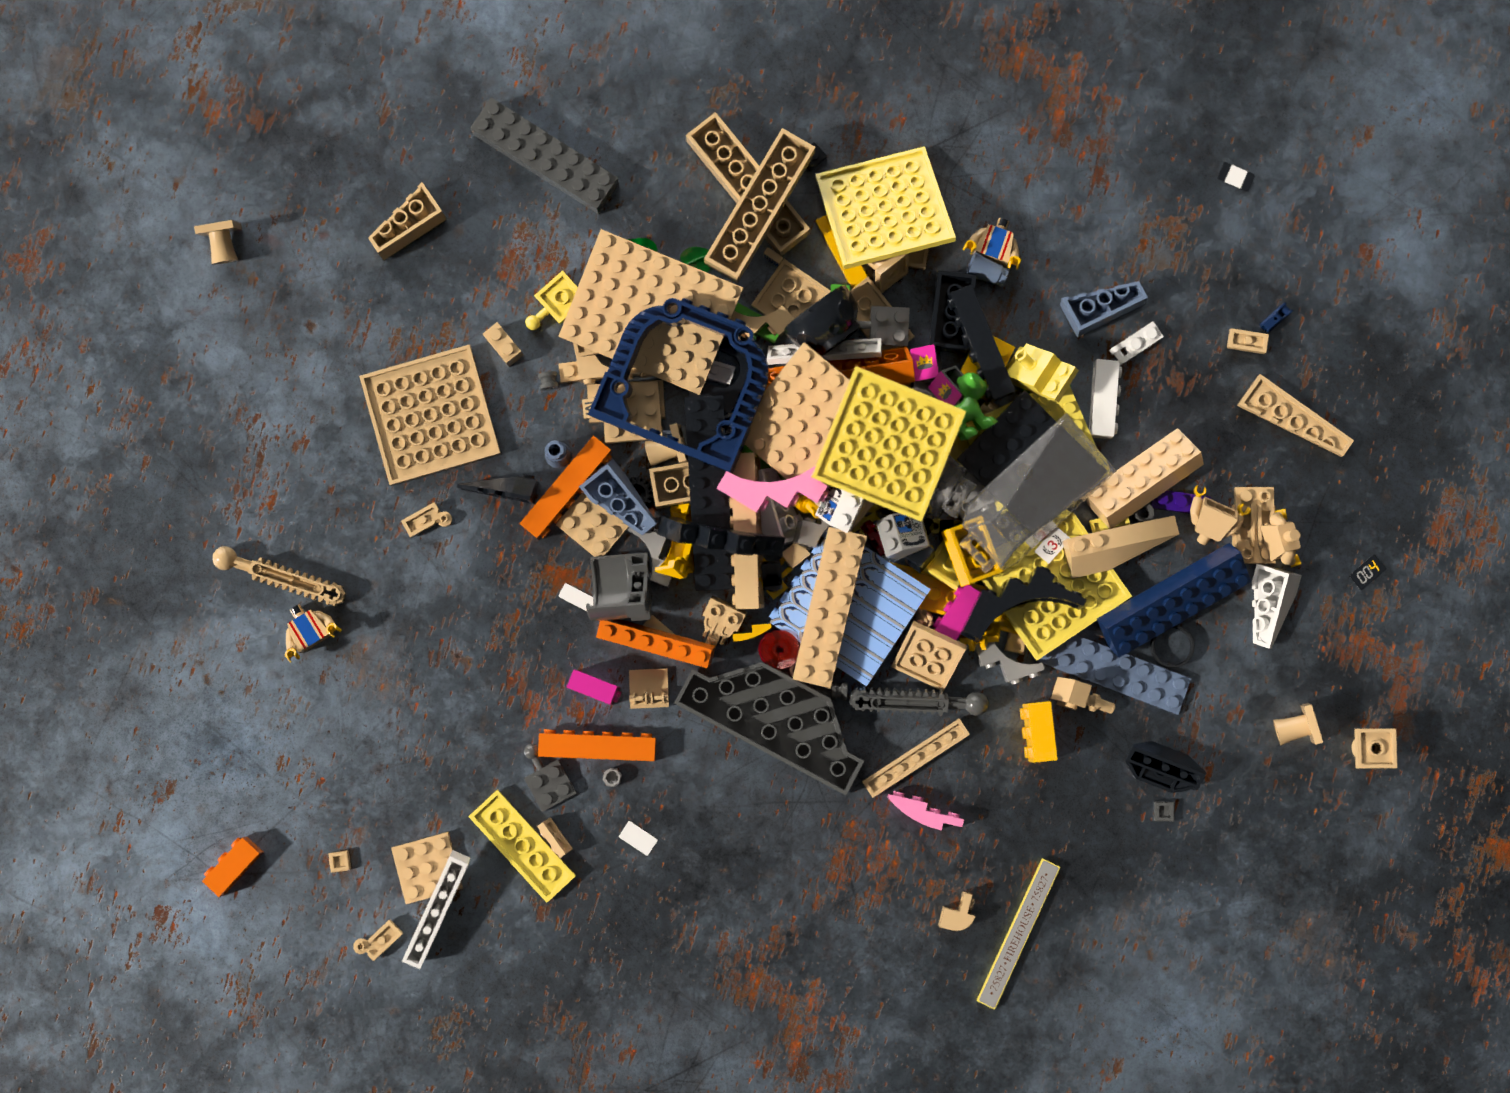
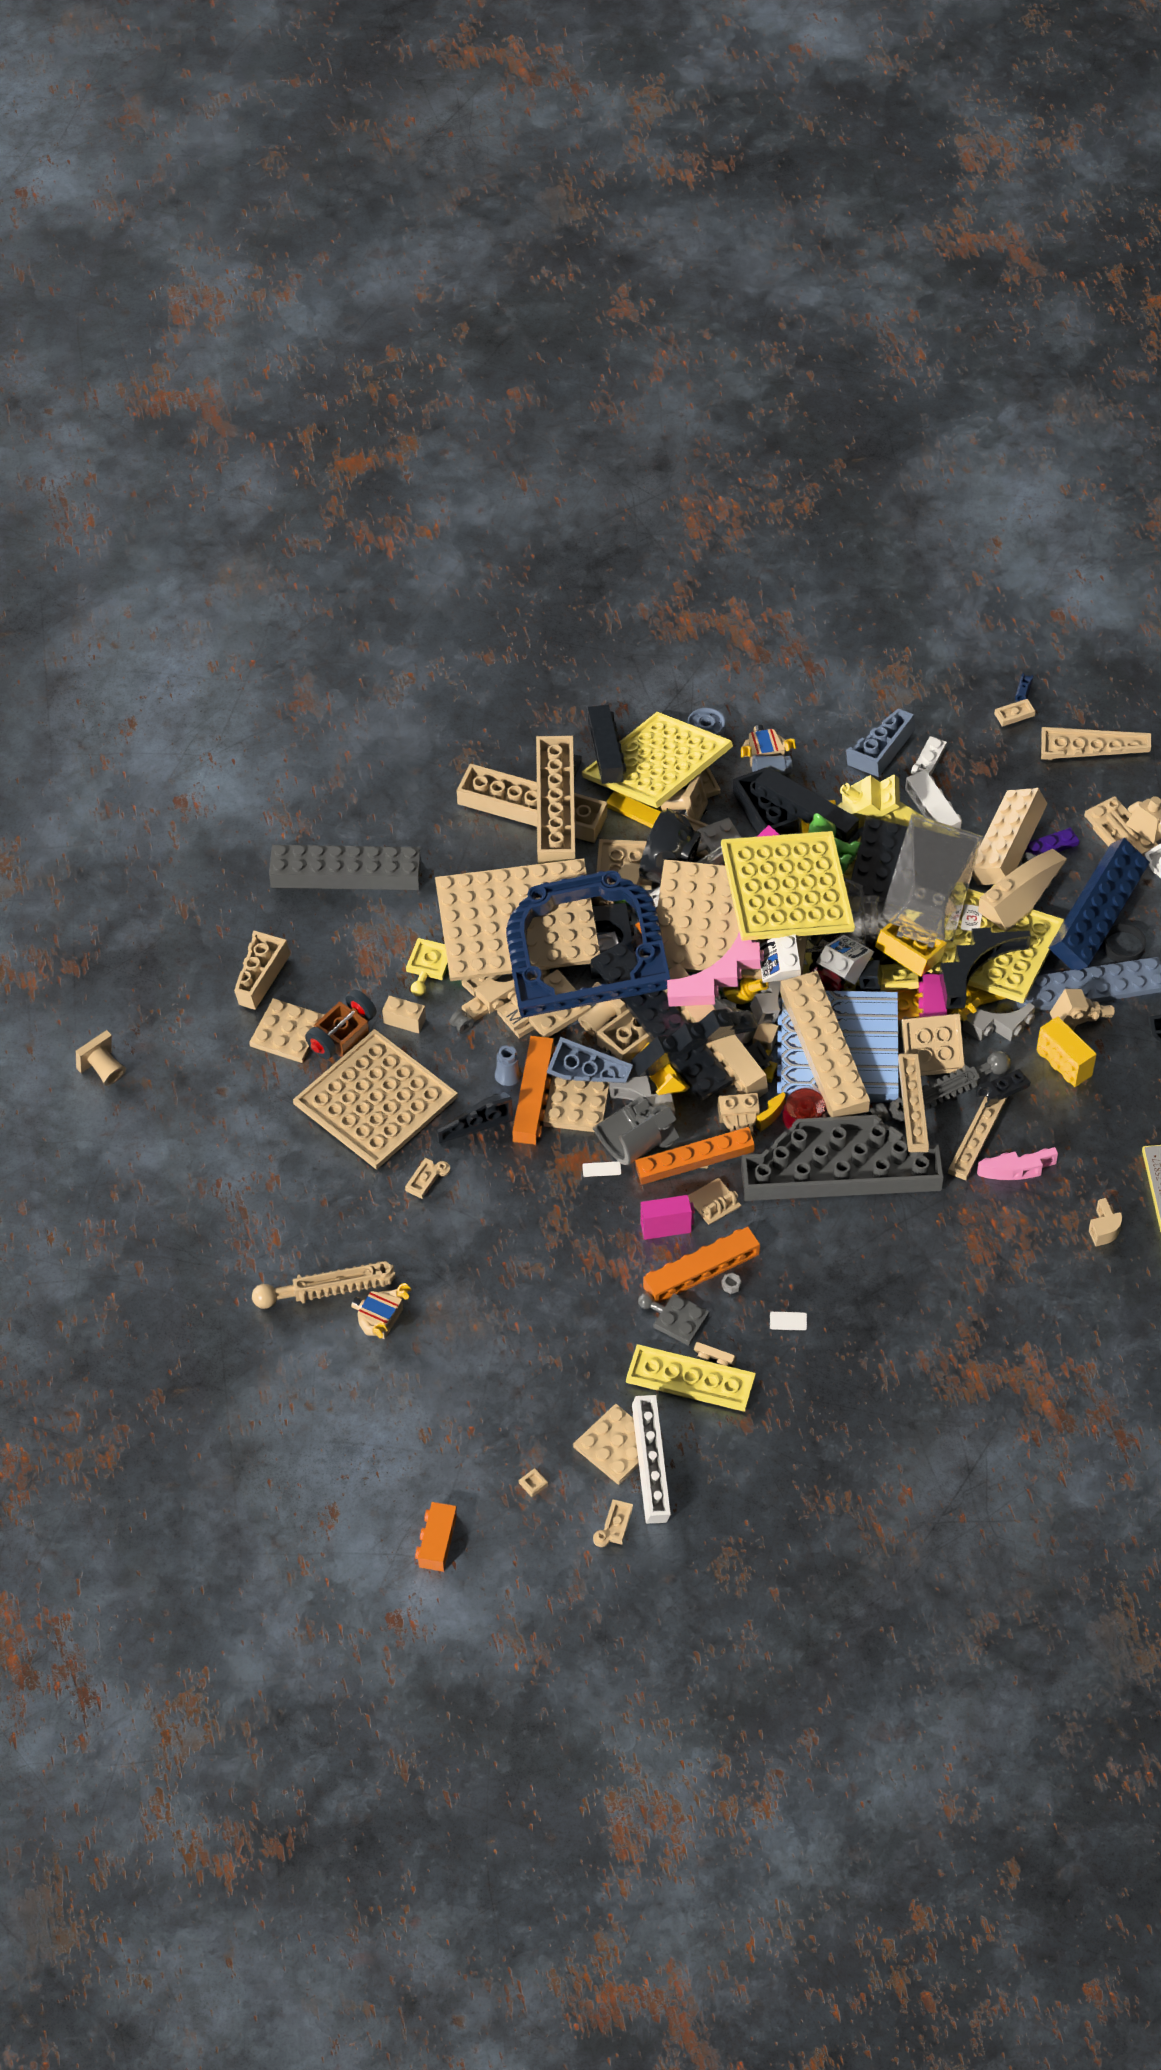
camera: 30 degrees left, 30 degrees down
tan tile [764,248,783,267] -> none
tan tile [1004,633,1026,655] -> none
tan torso [1190,485,1251,545] -> none
sticker [1217,162,1255,191] -> none
none -> tan plate [250,998,324,1063]
none -> brick [305,990,377,1059]
none -> black brick [587,705,626,784]
none -> sand blue wheel [687,708,725,738]
none -> tan plate [898,1054,929,1152]
none -> black plate [976,1069,1031,1108]

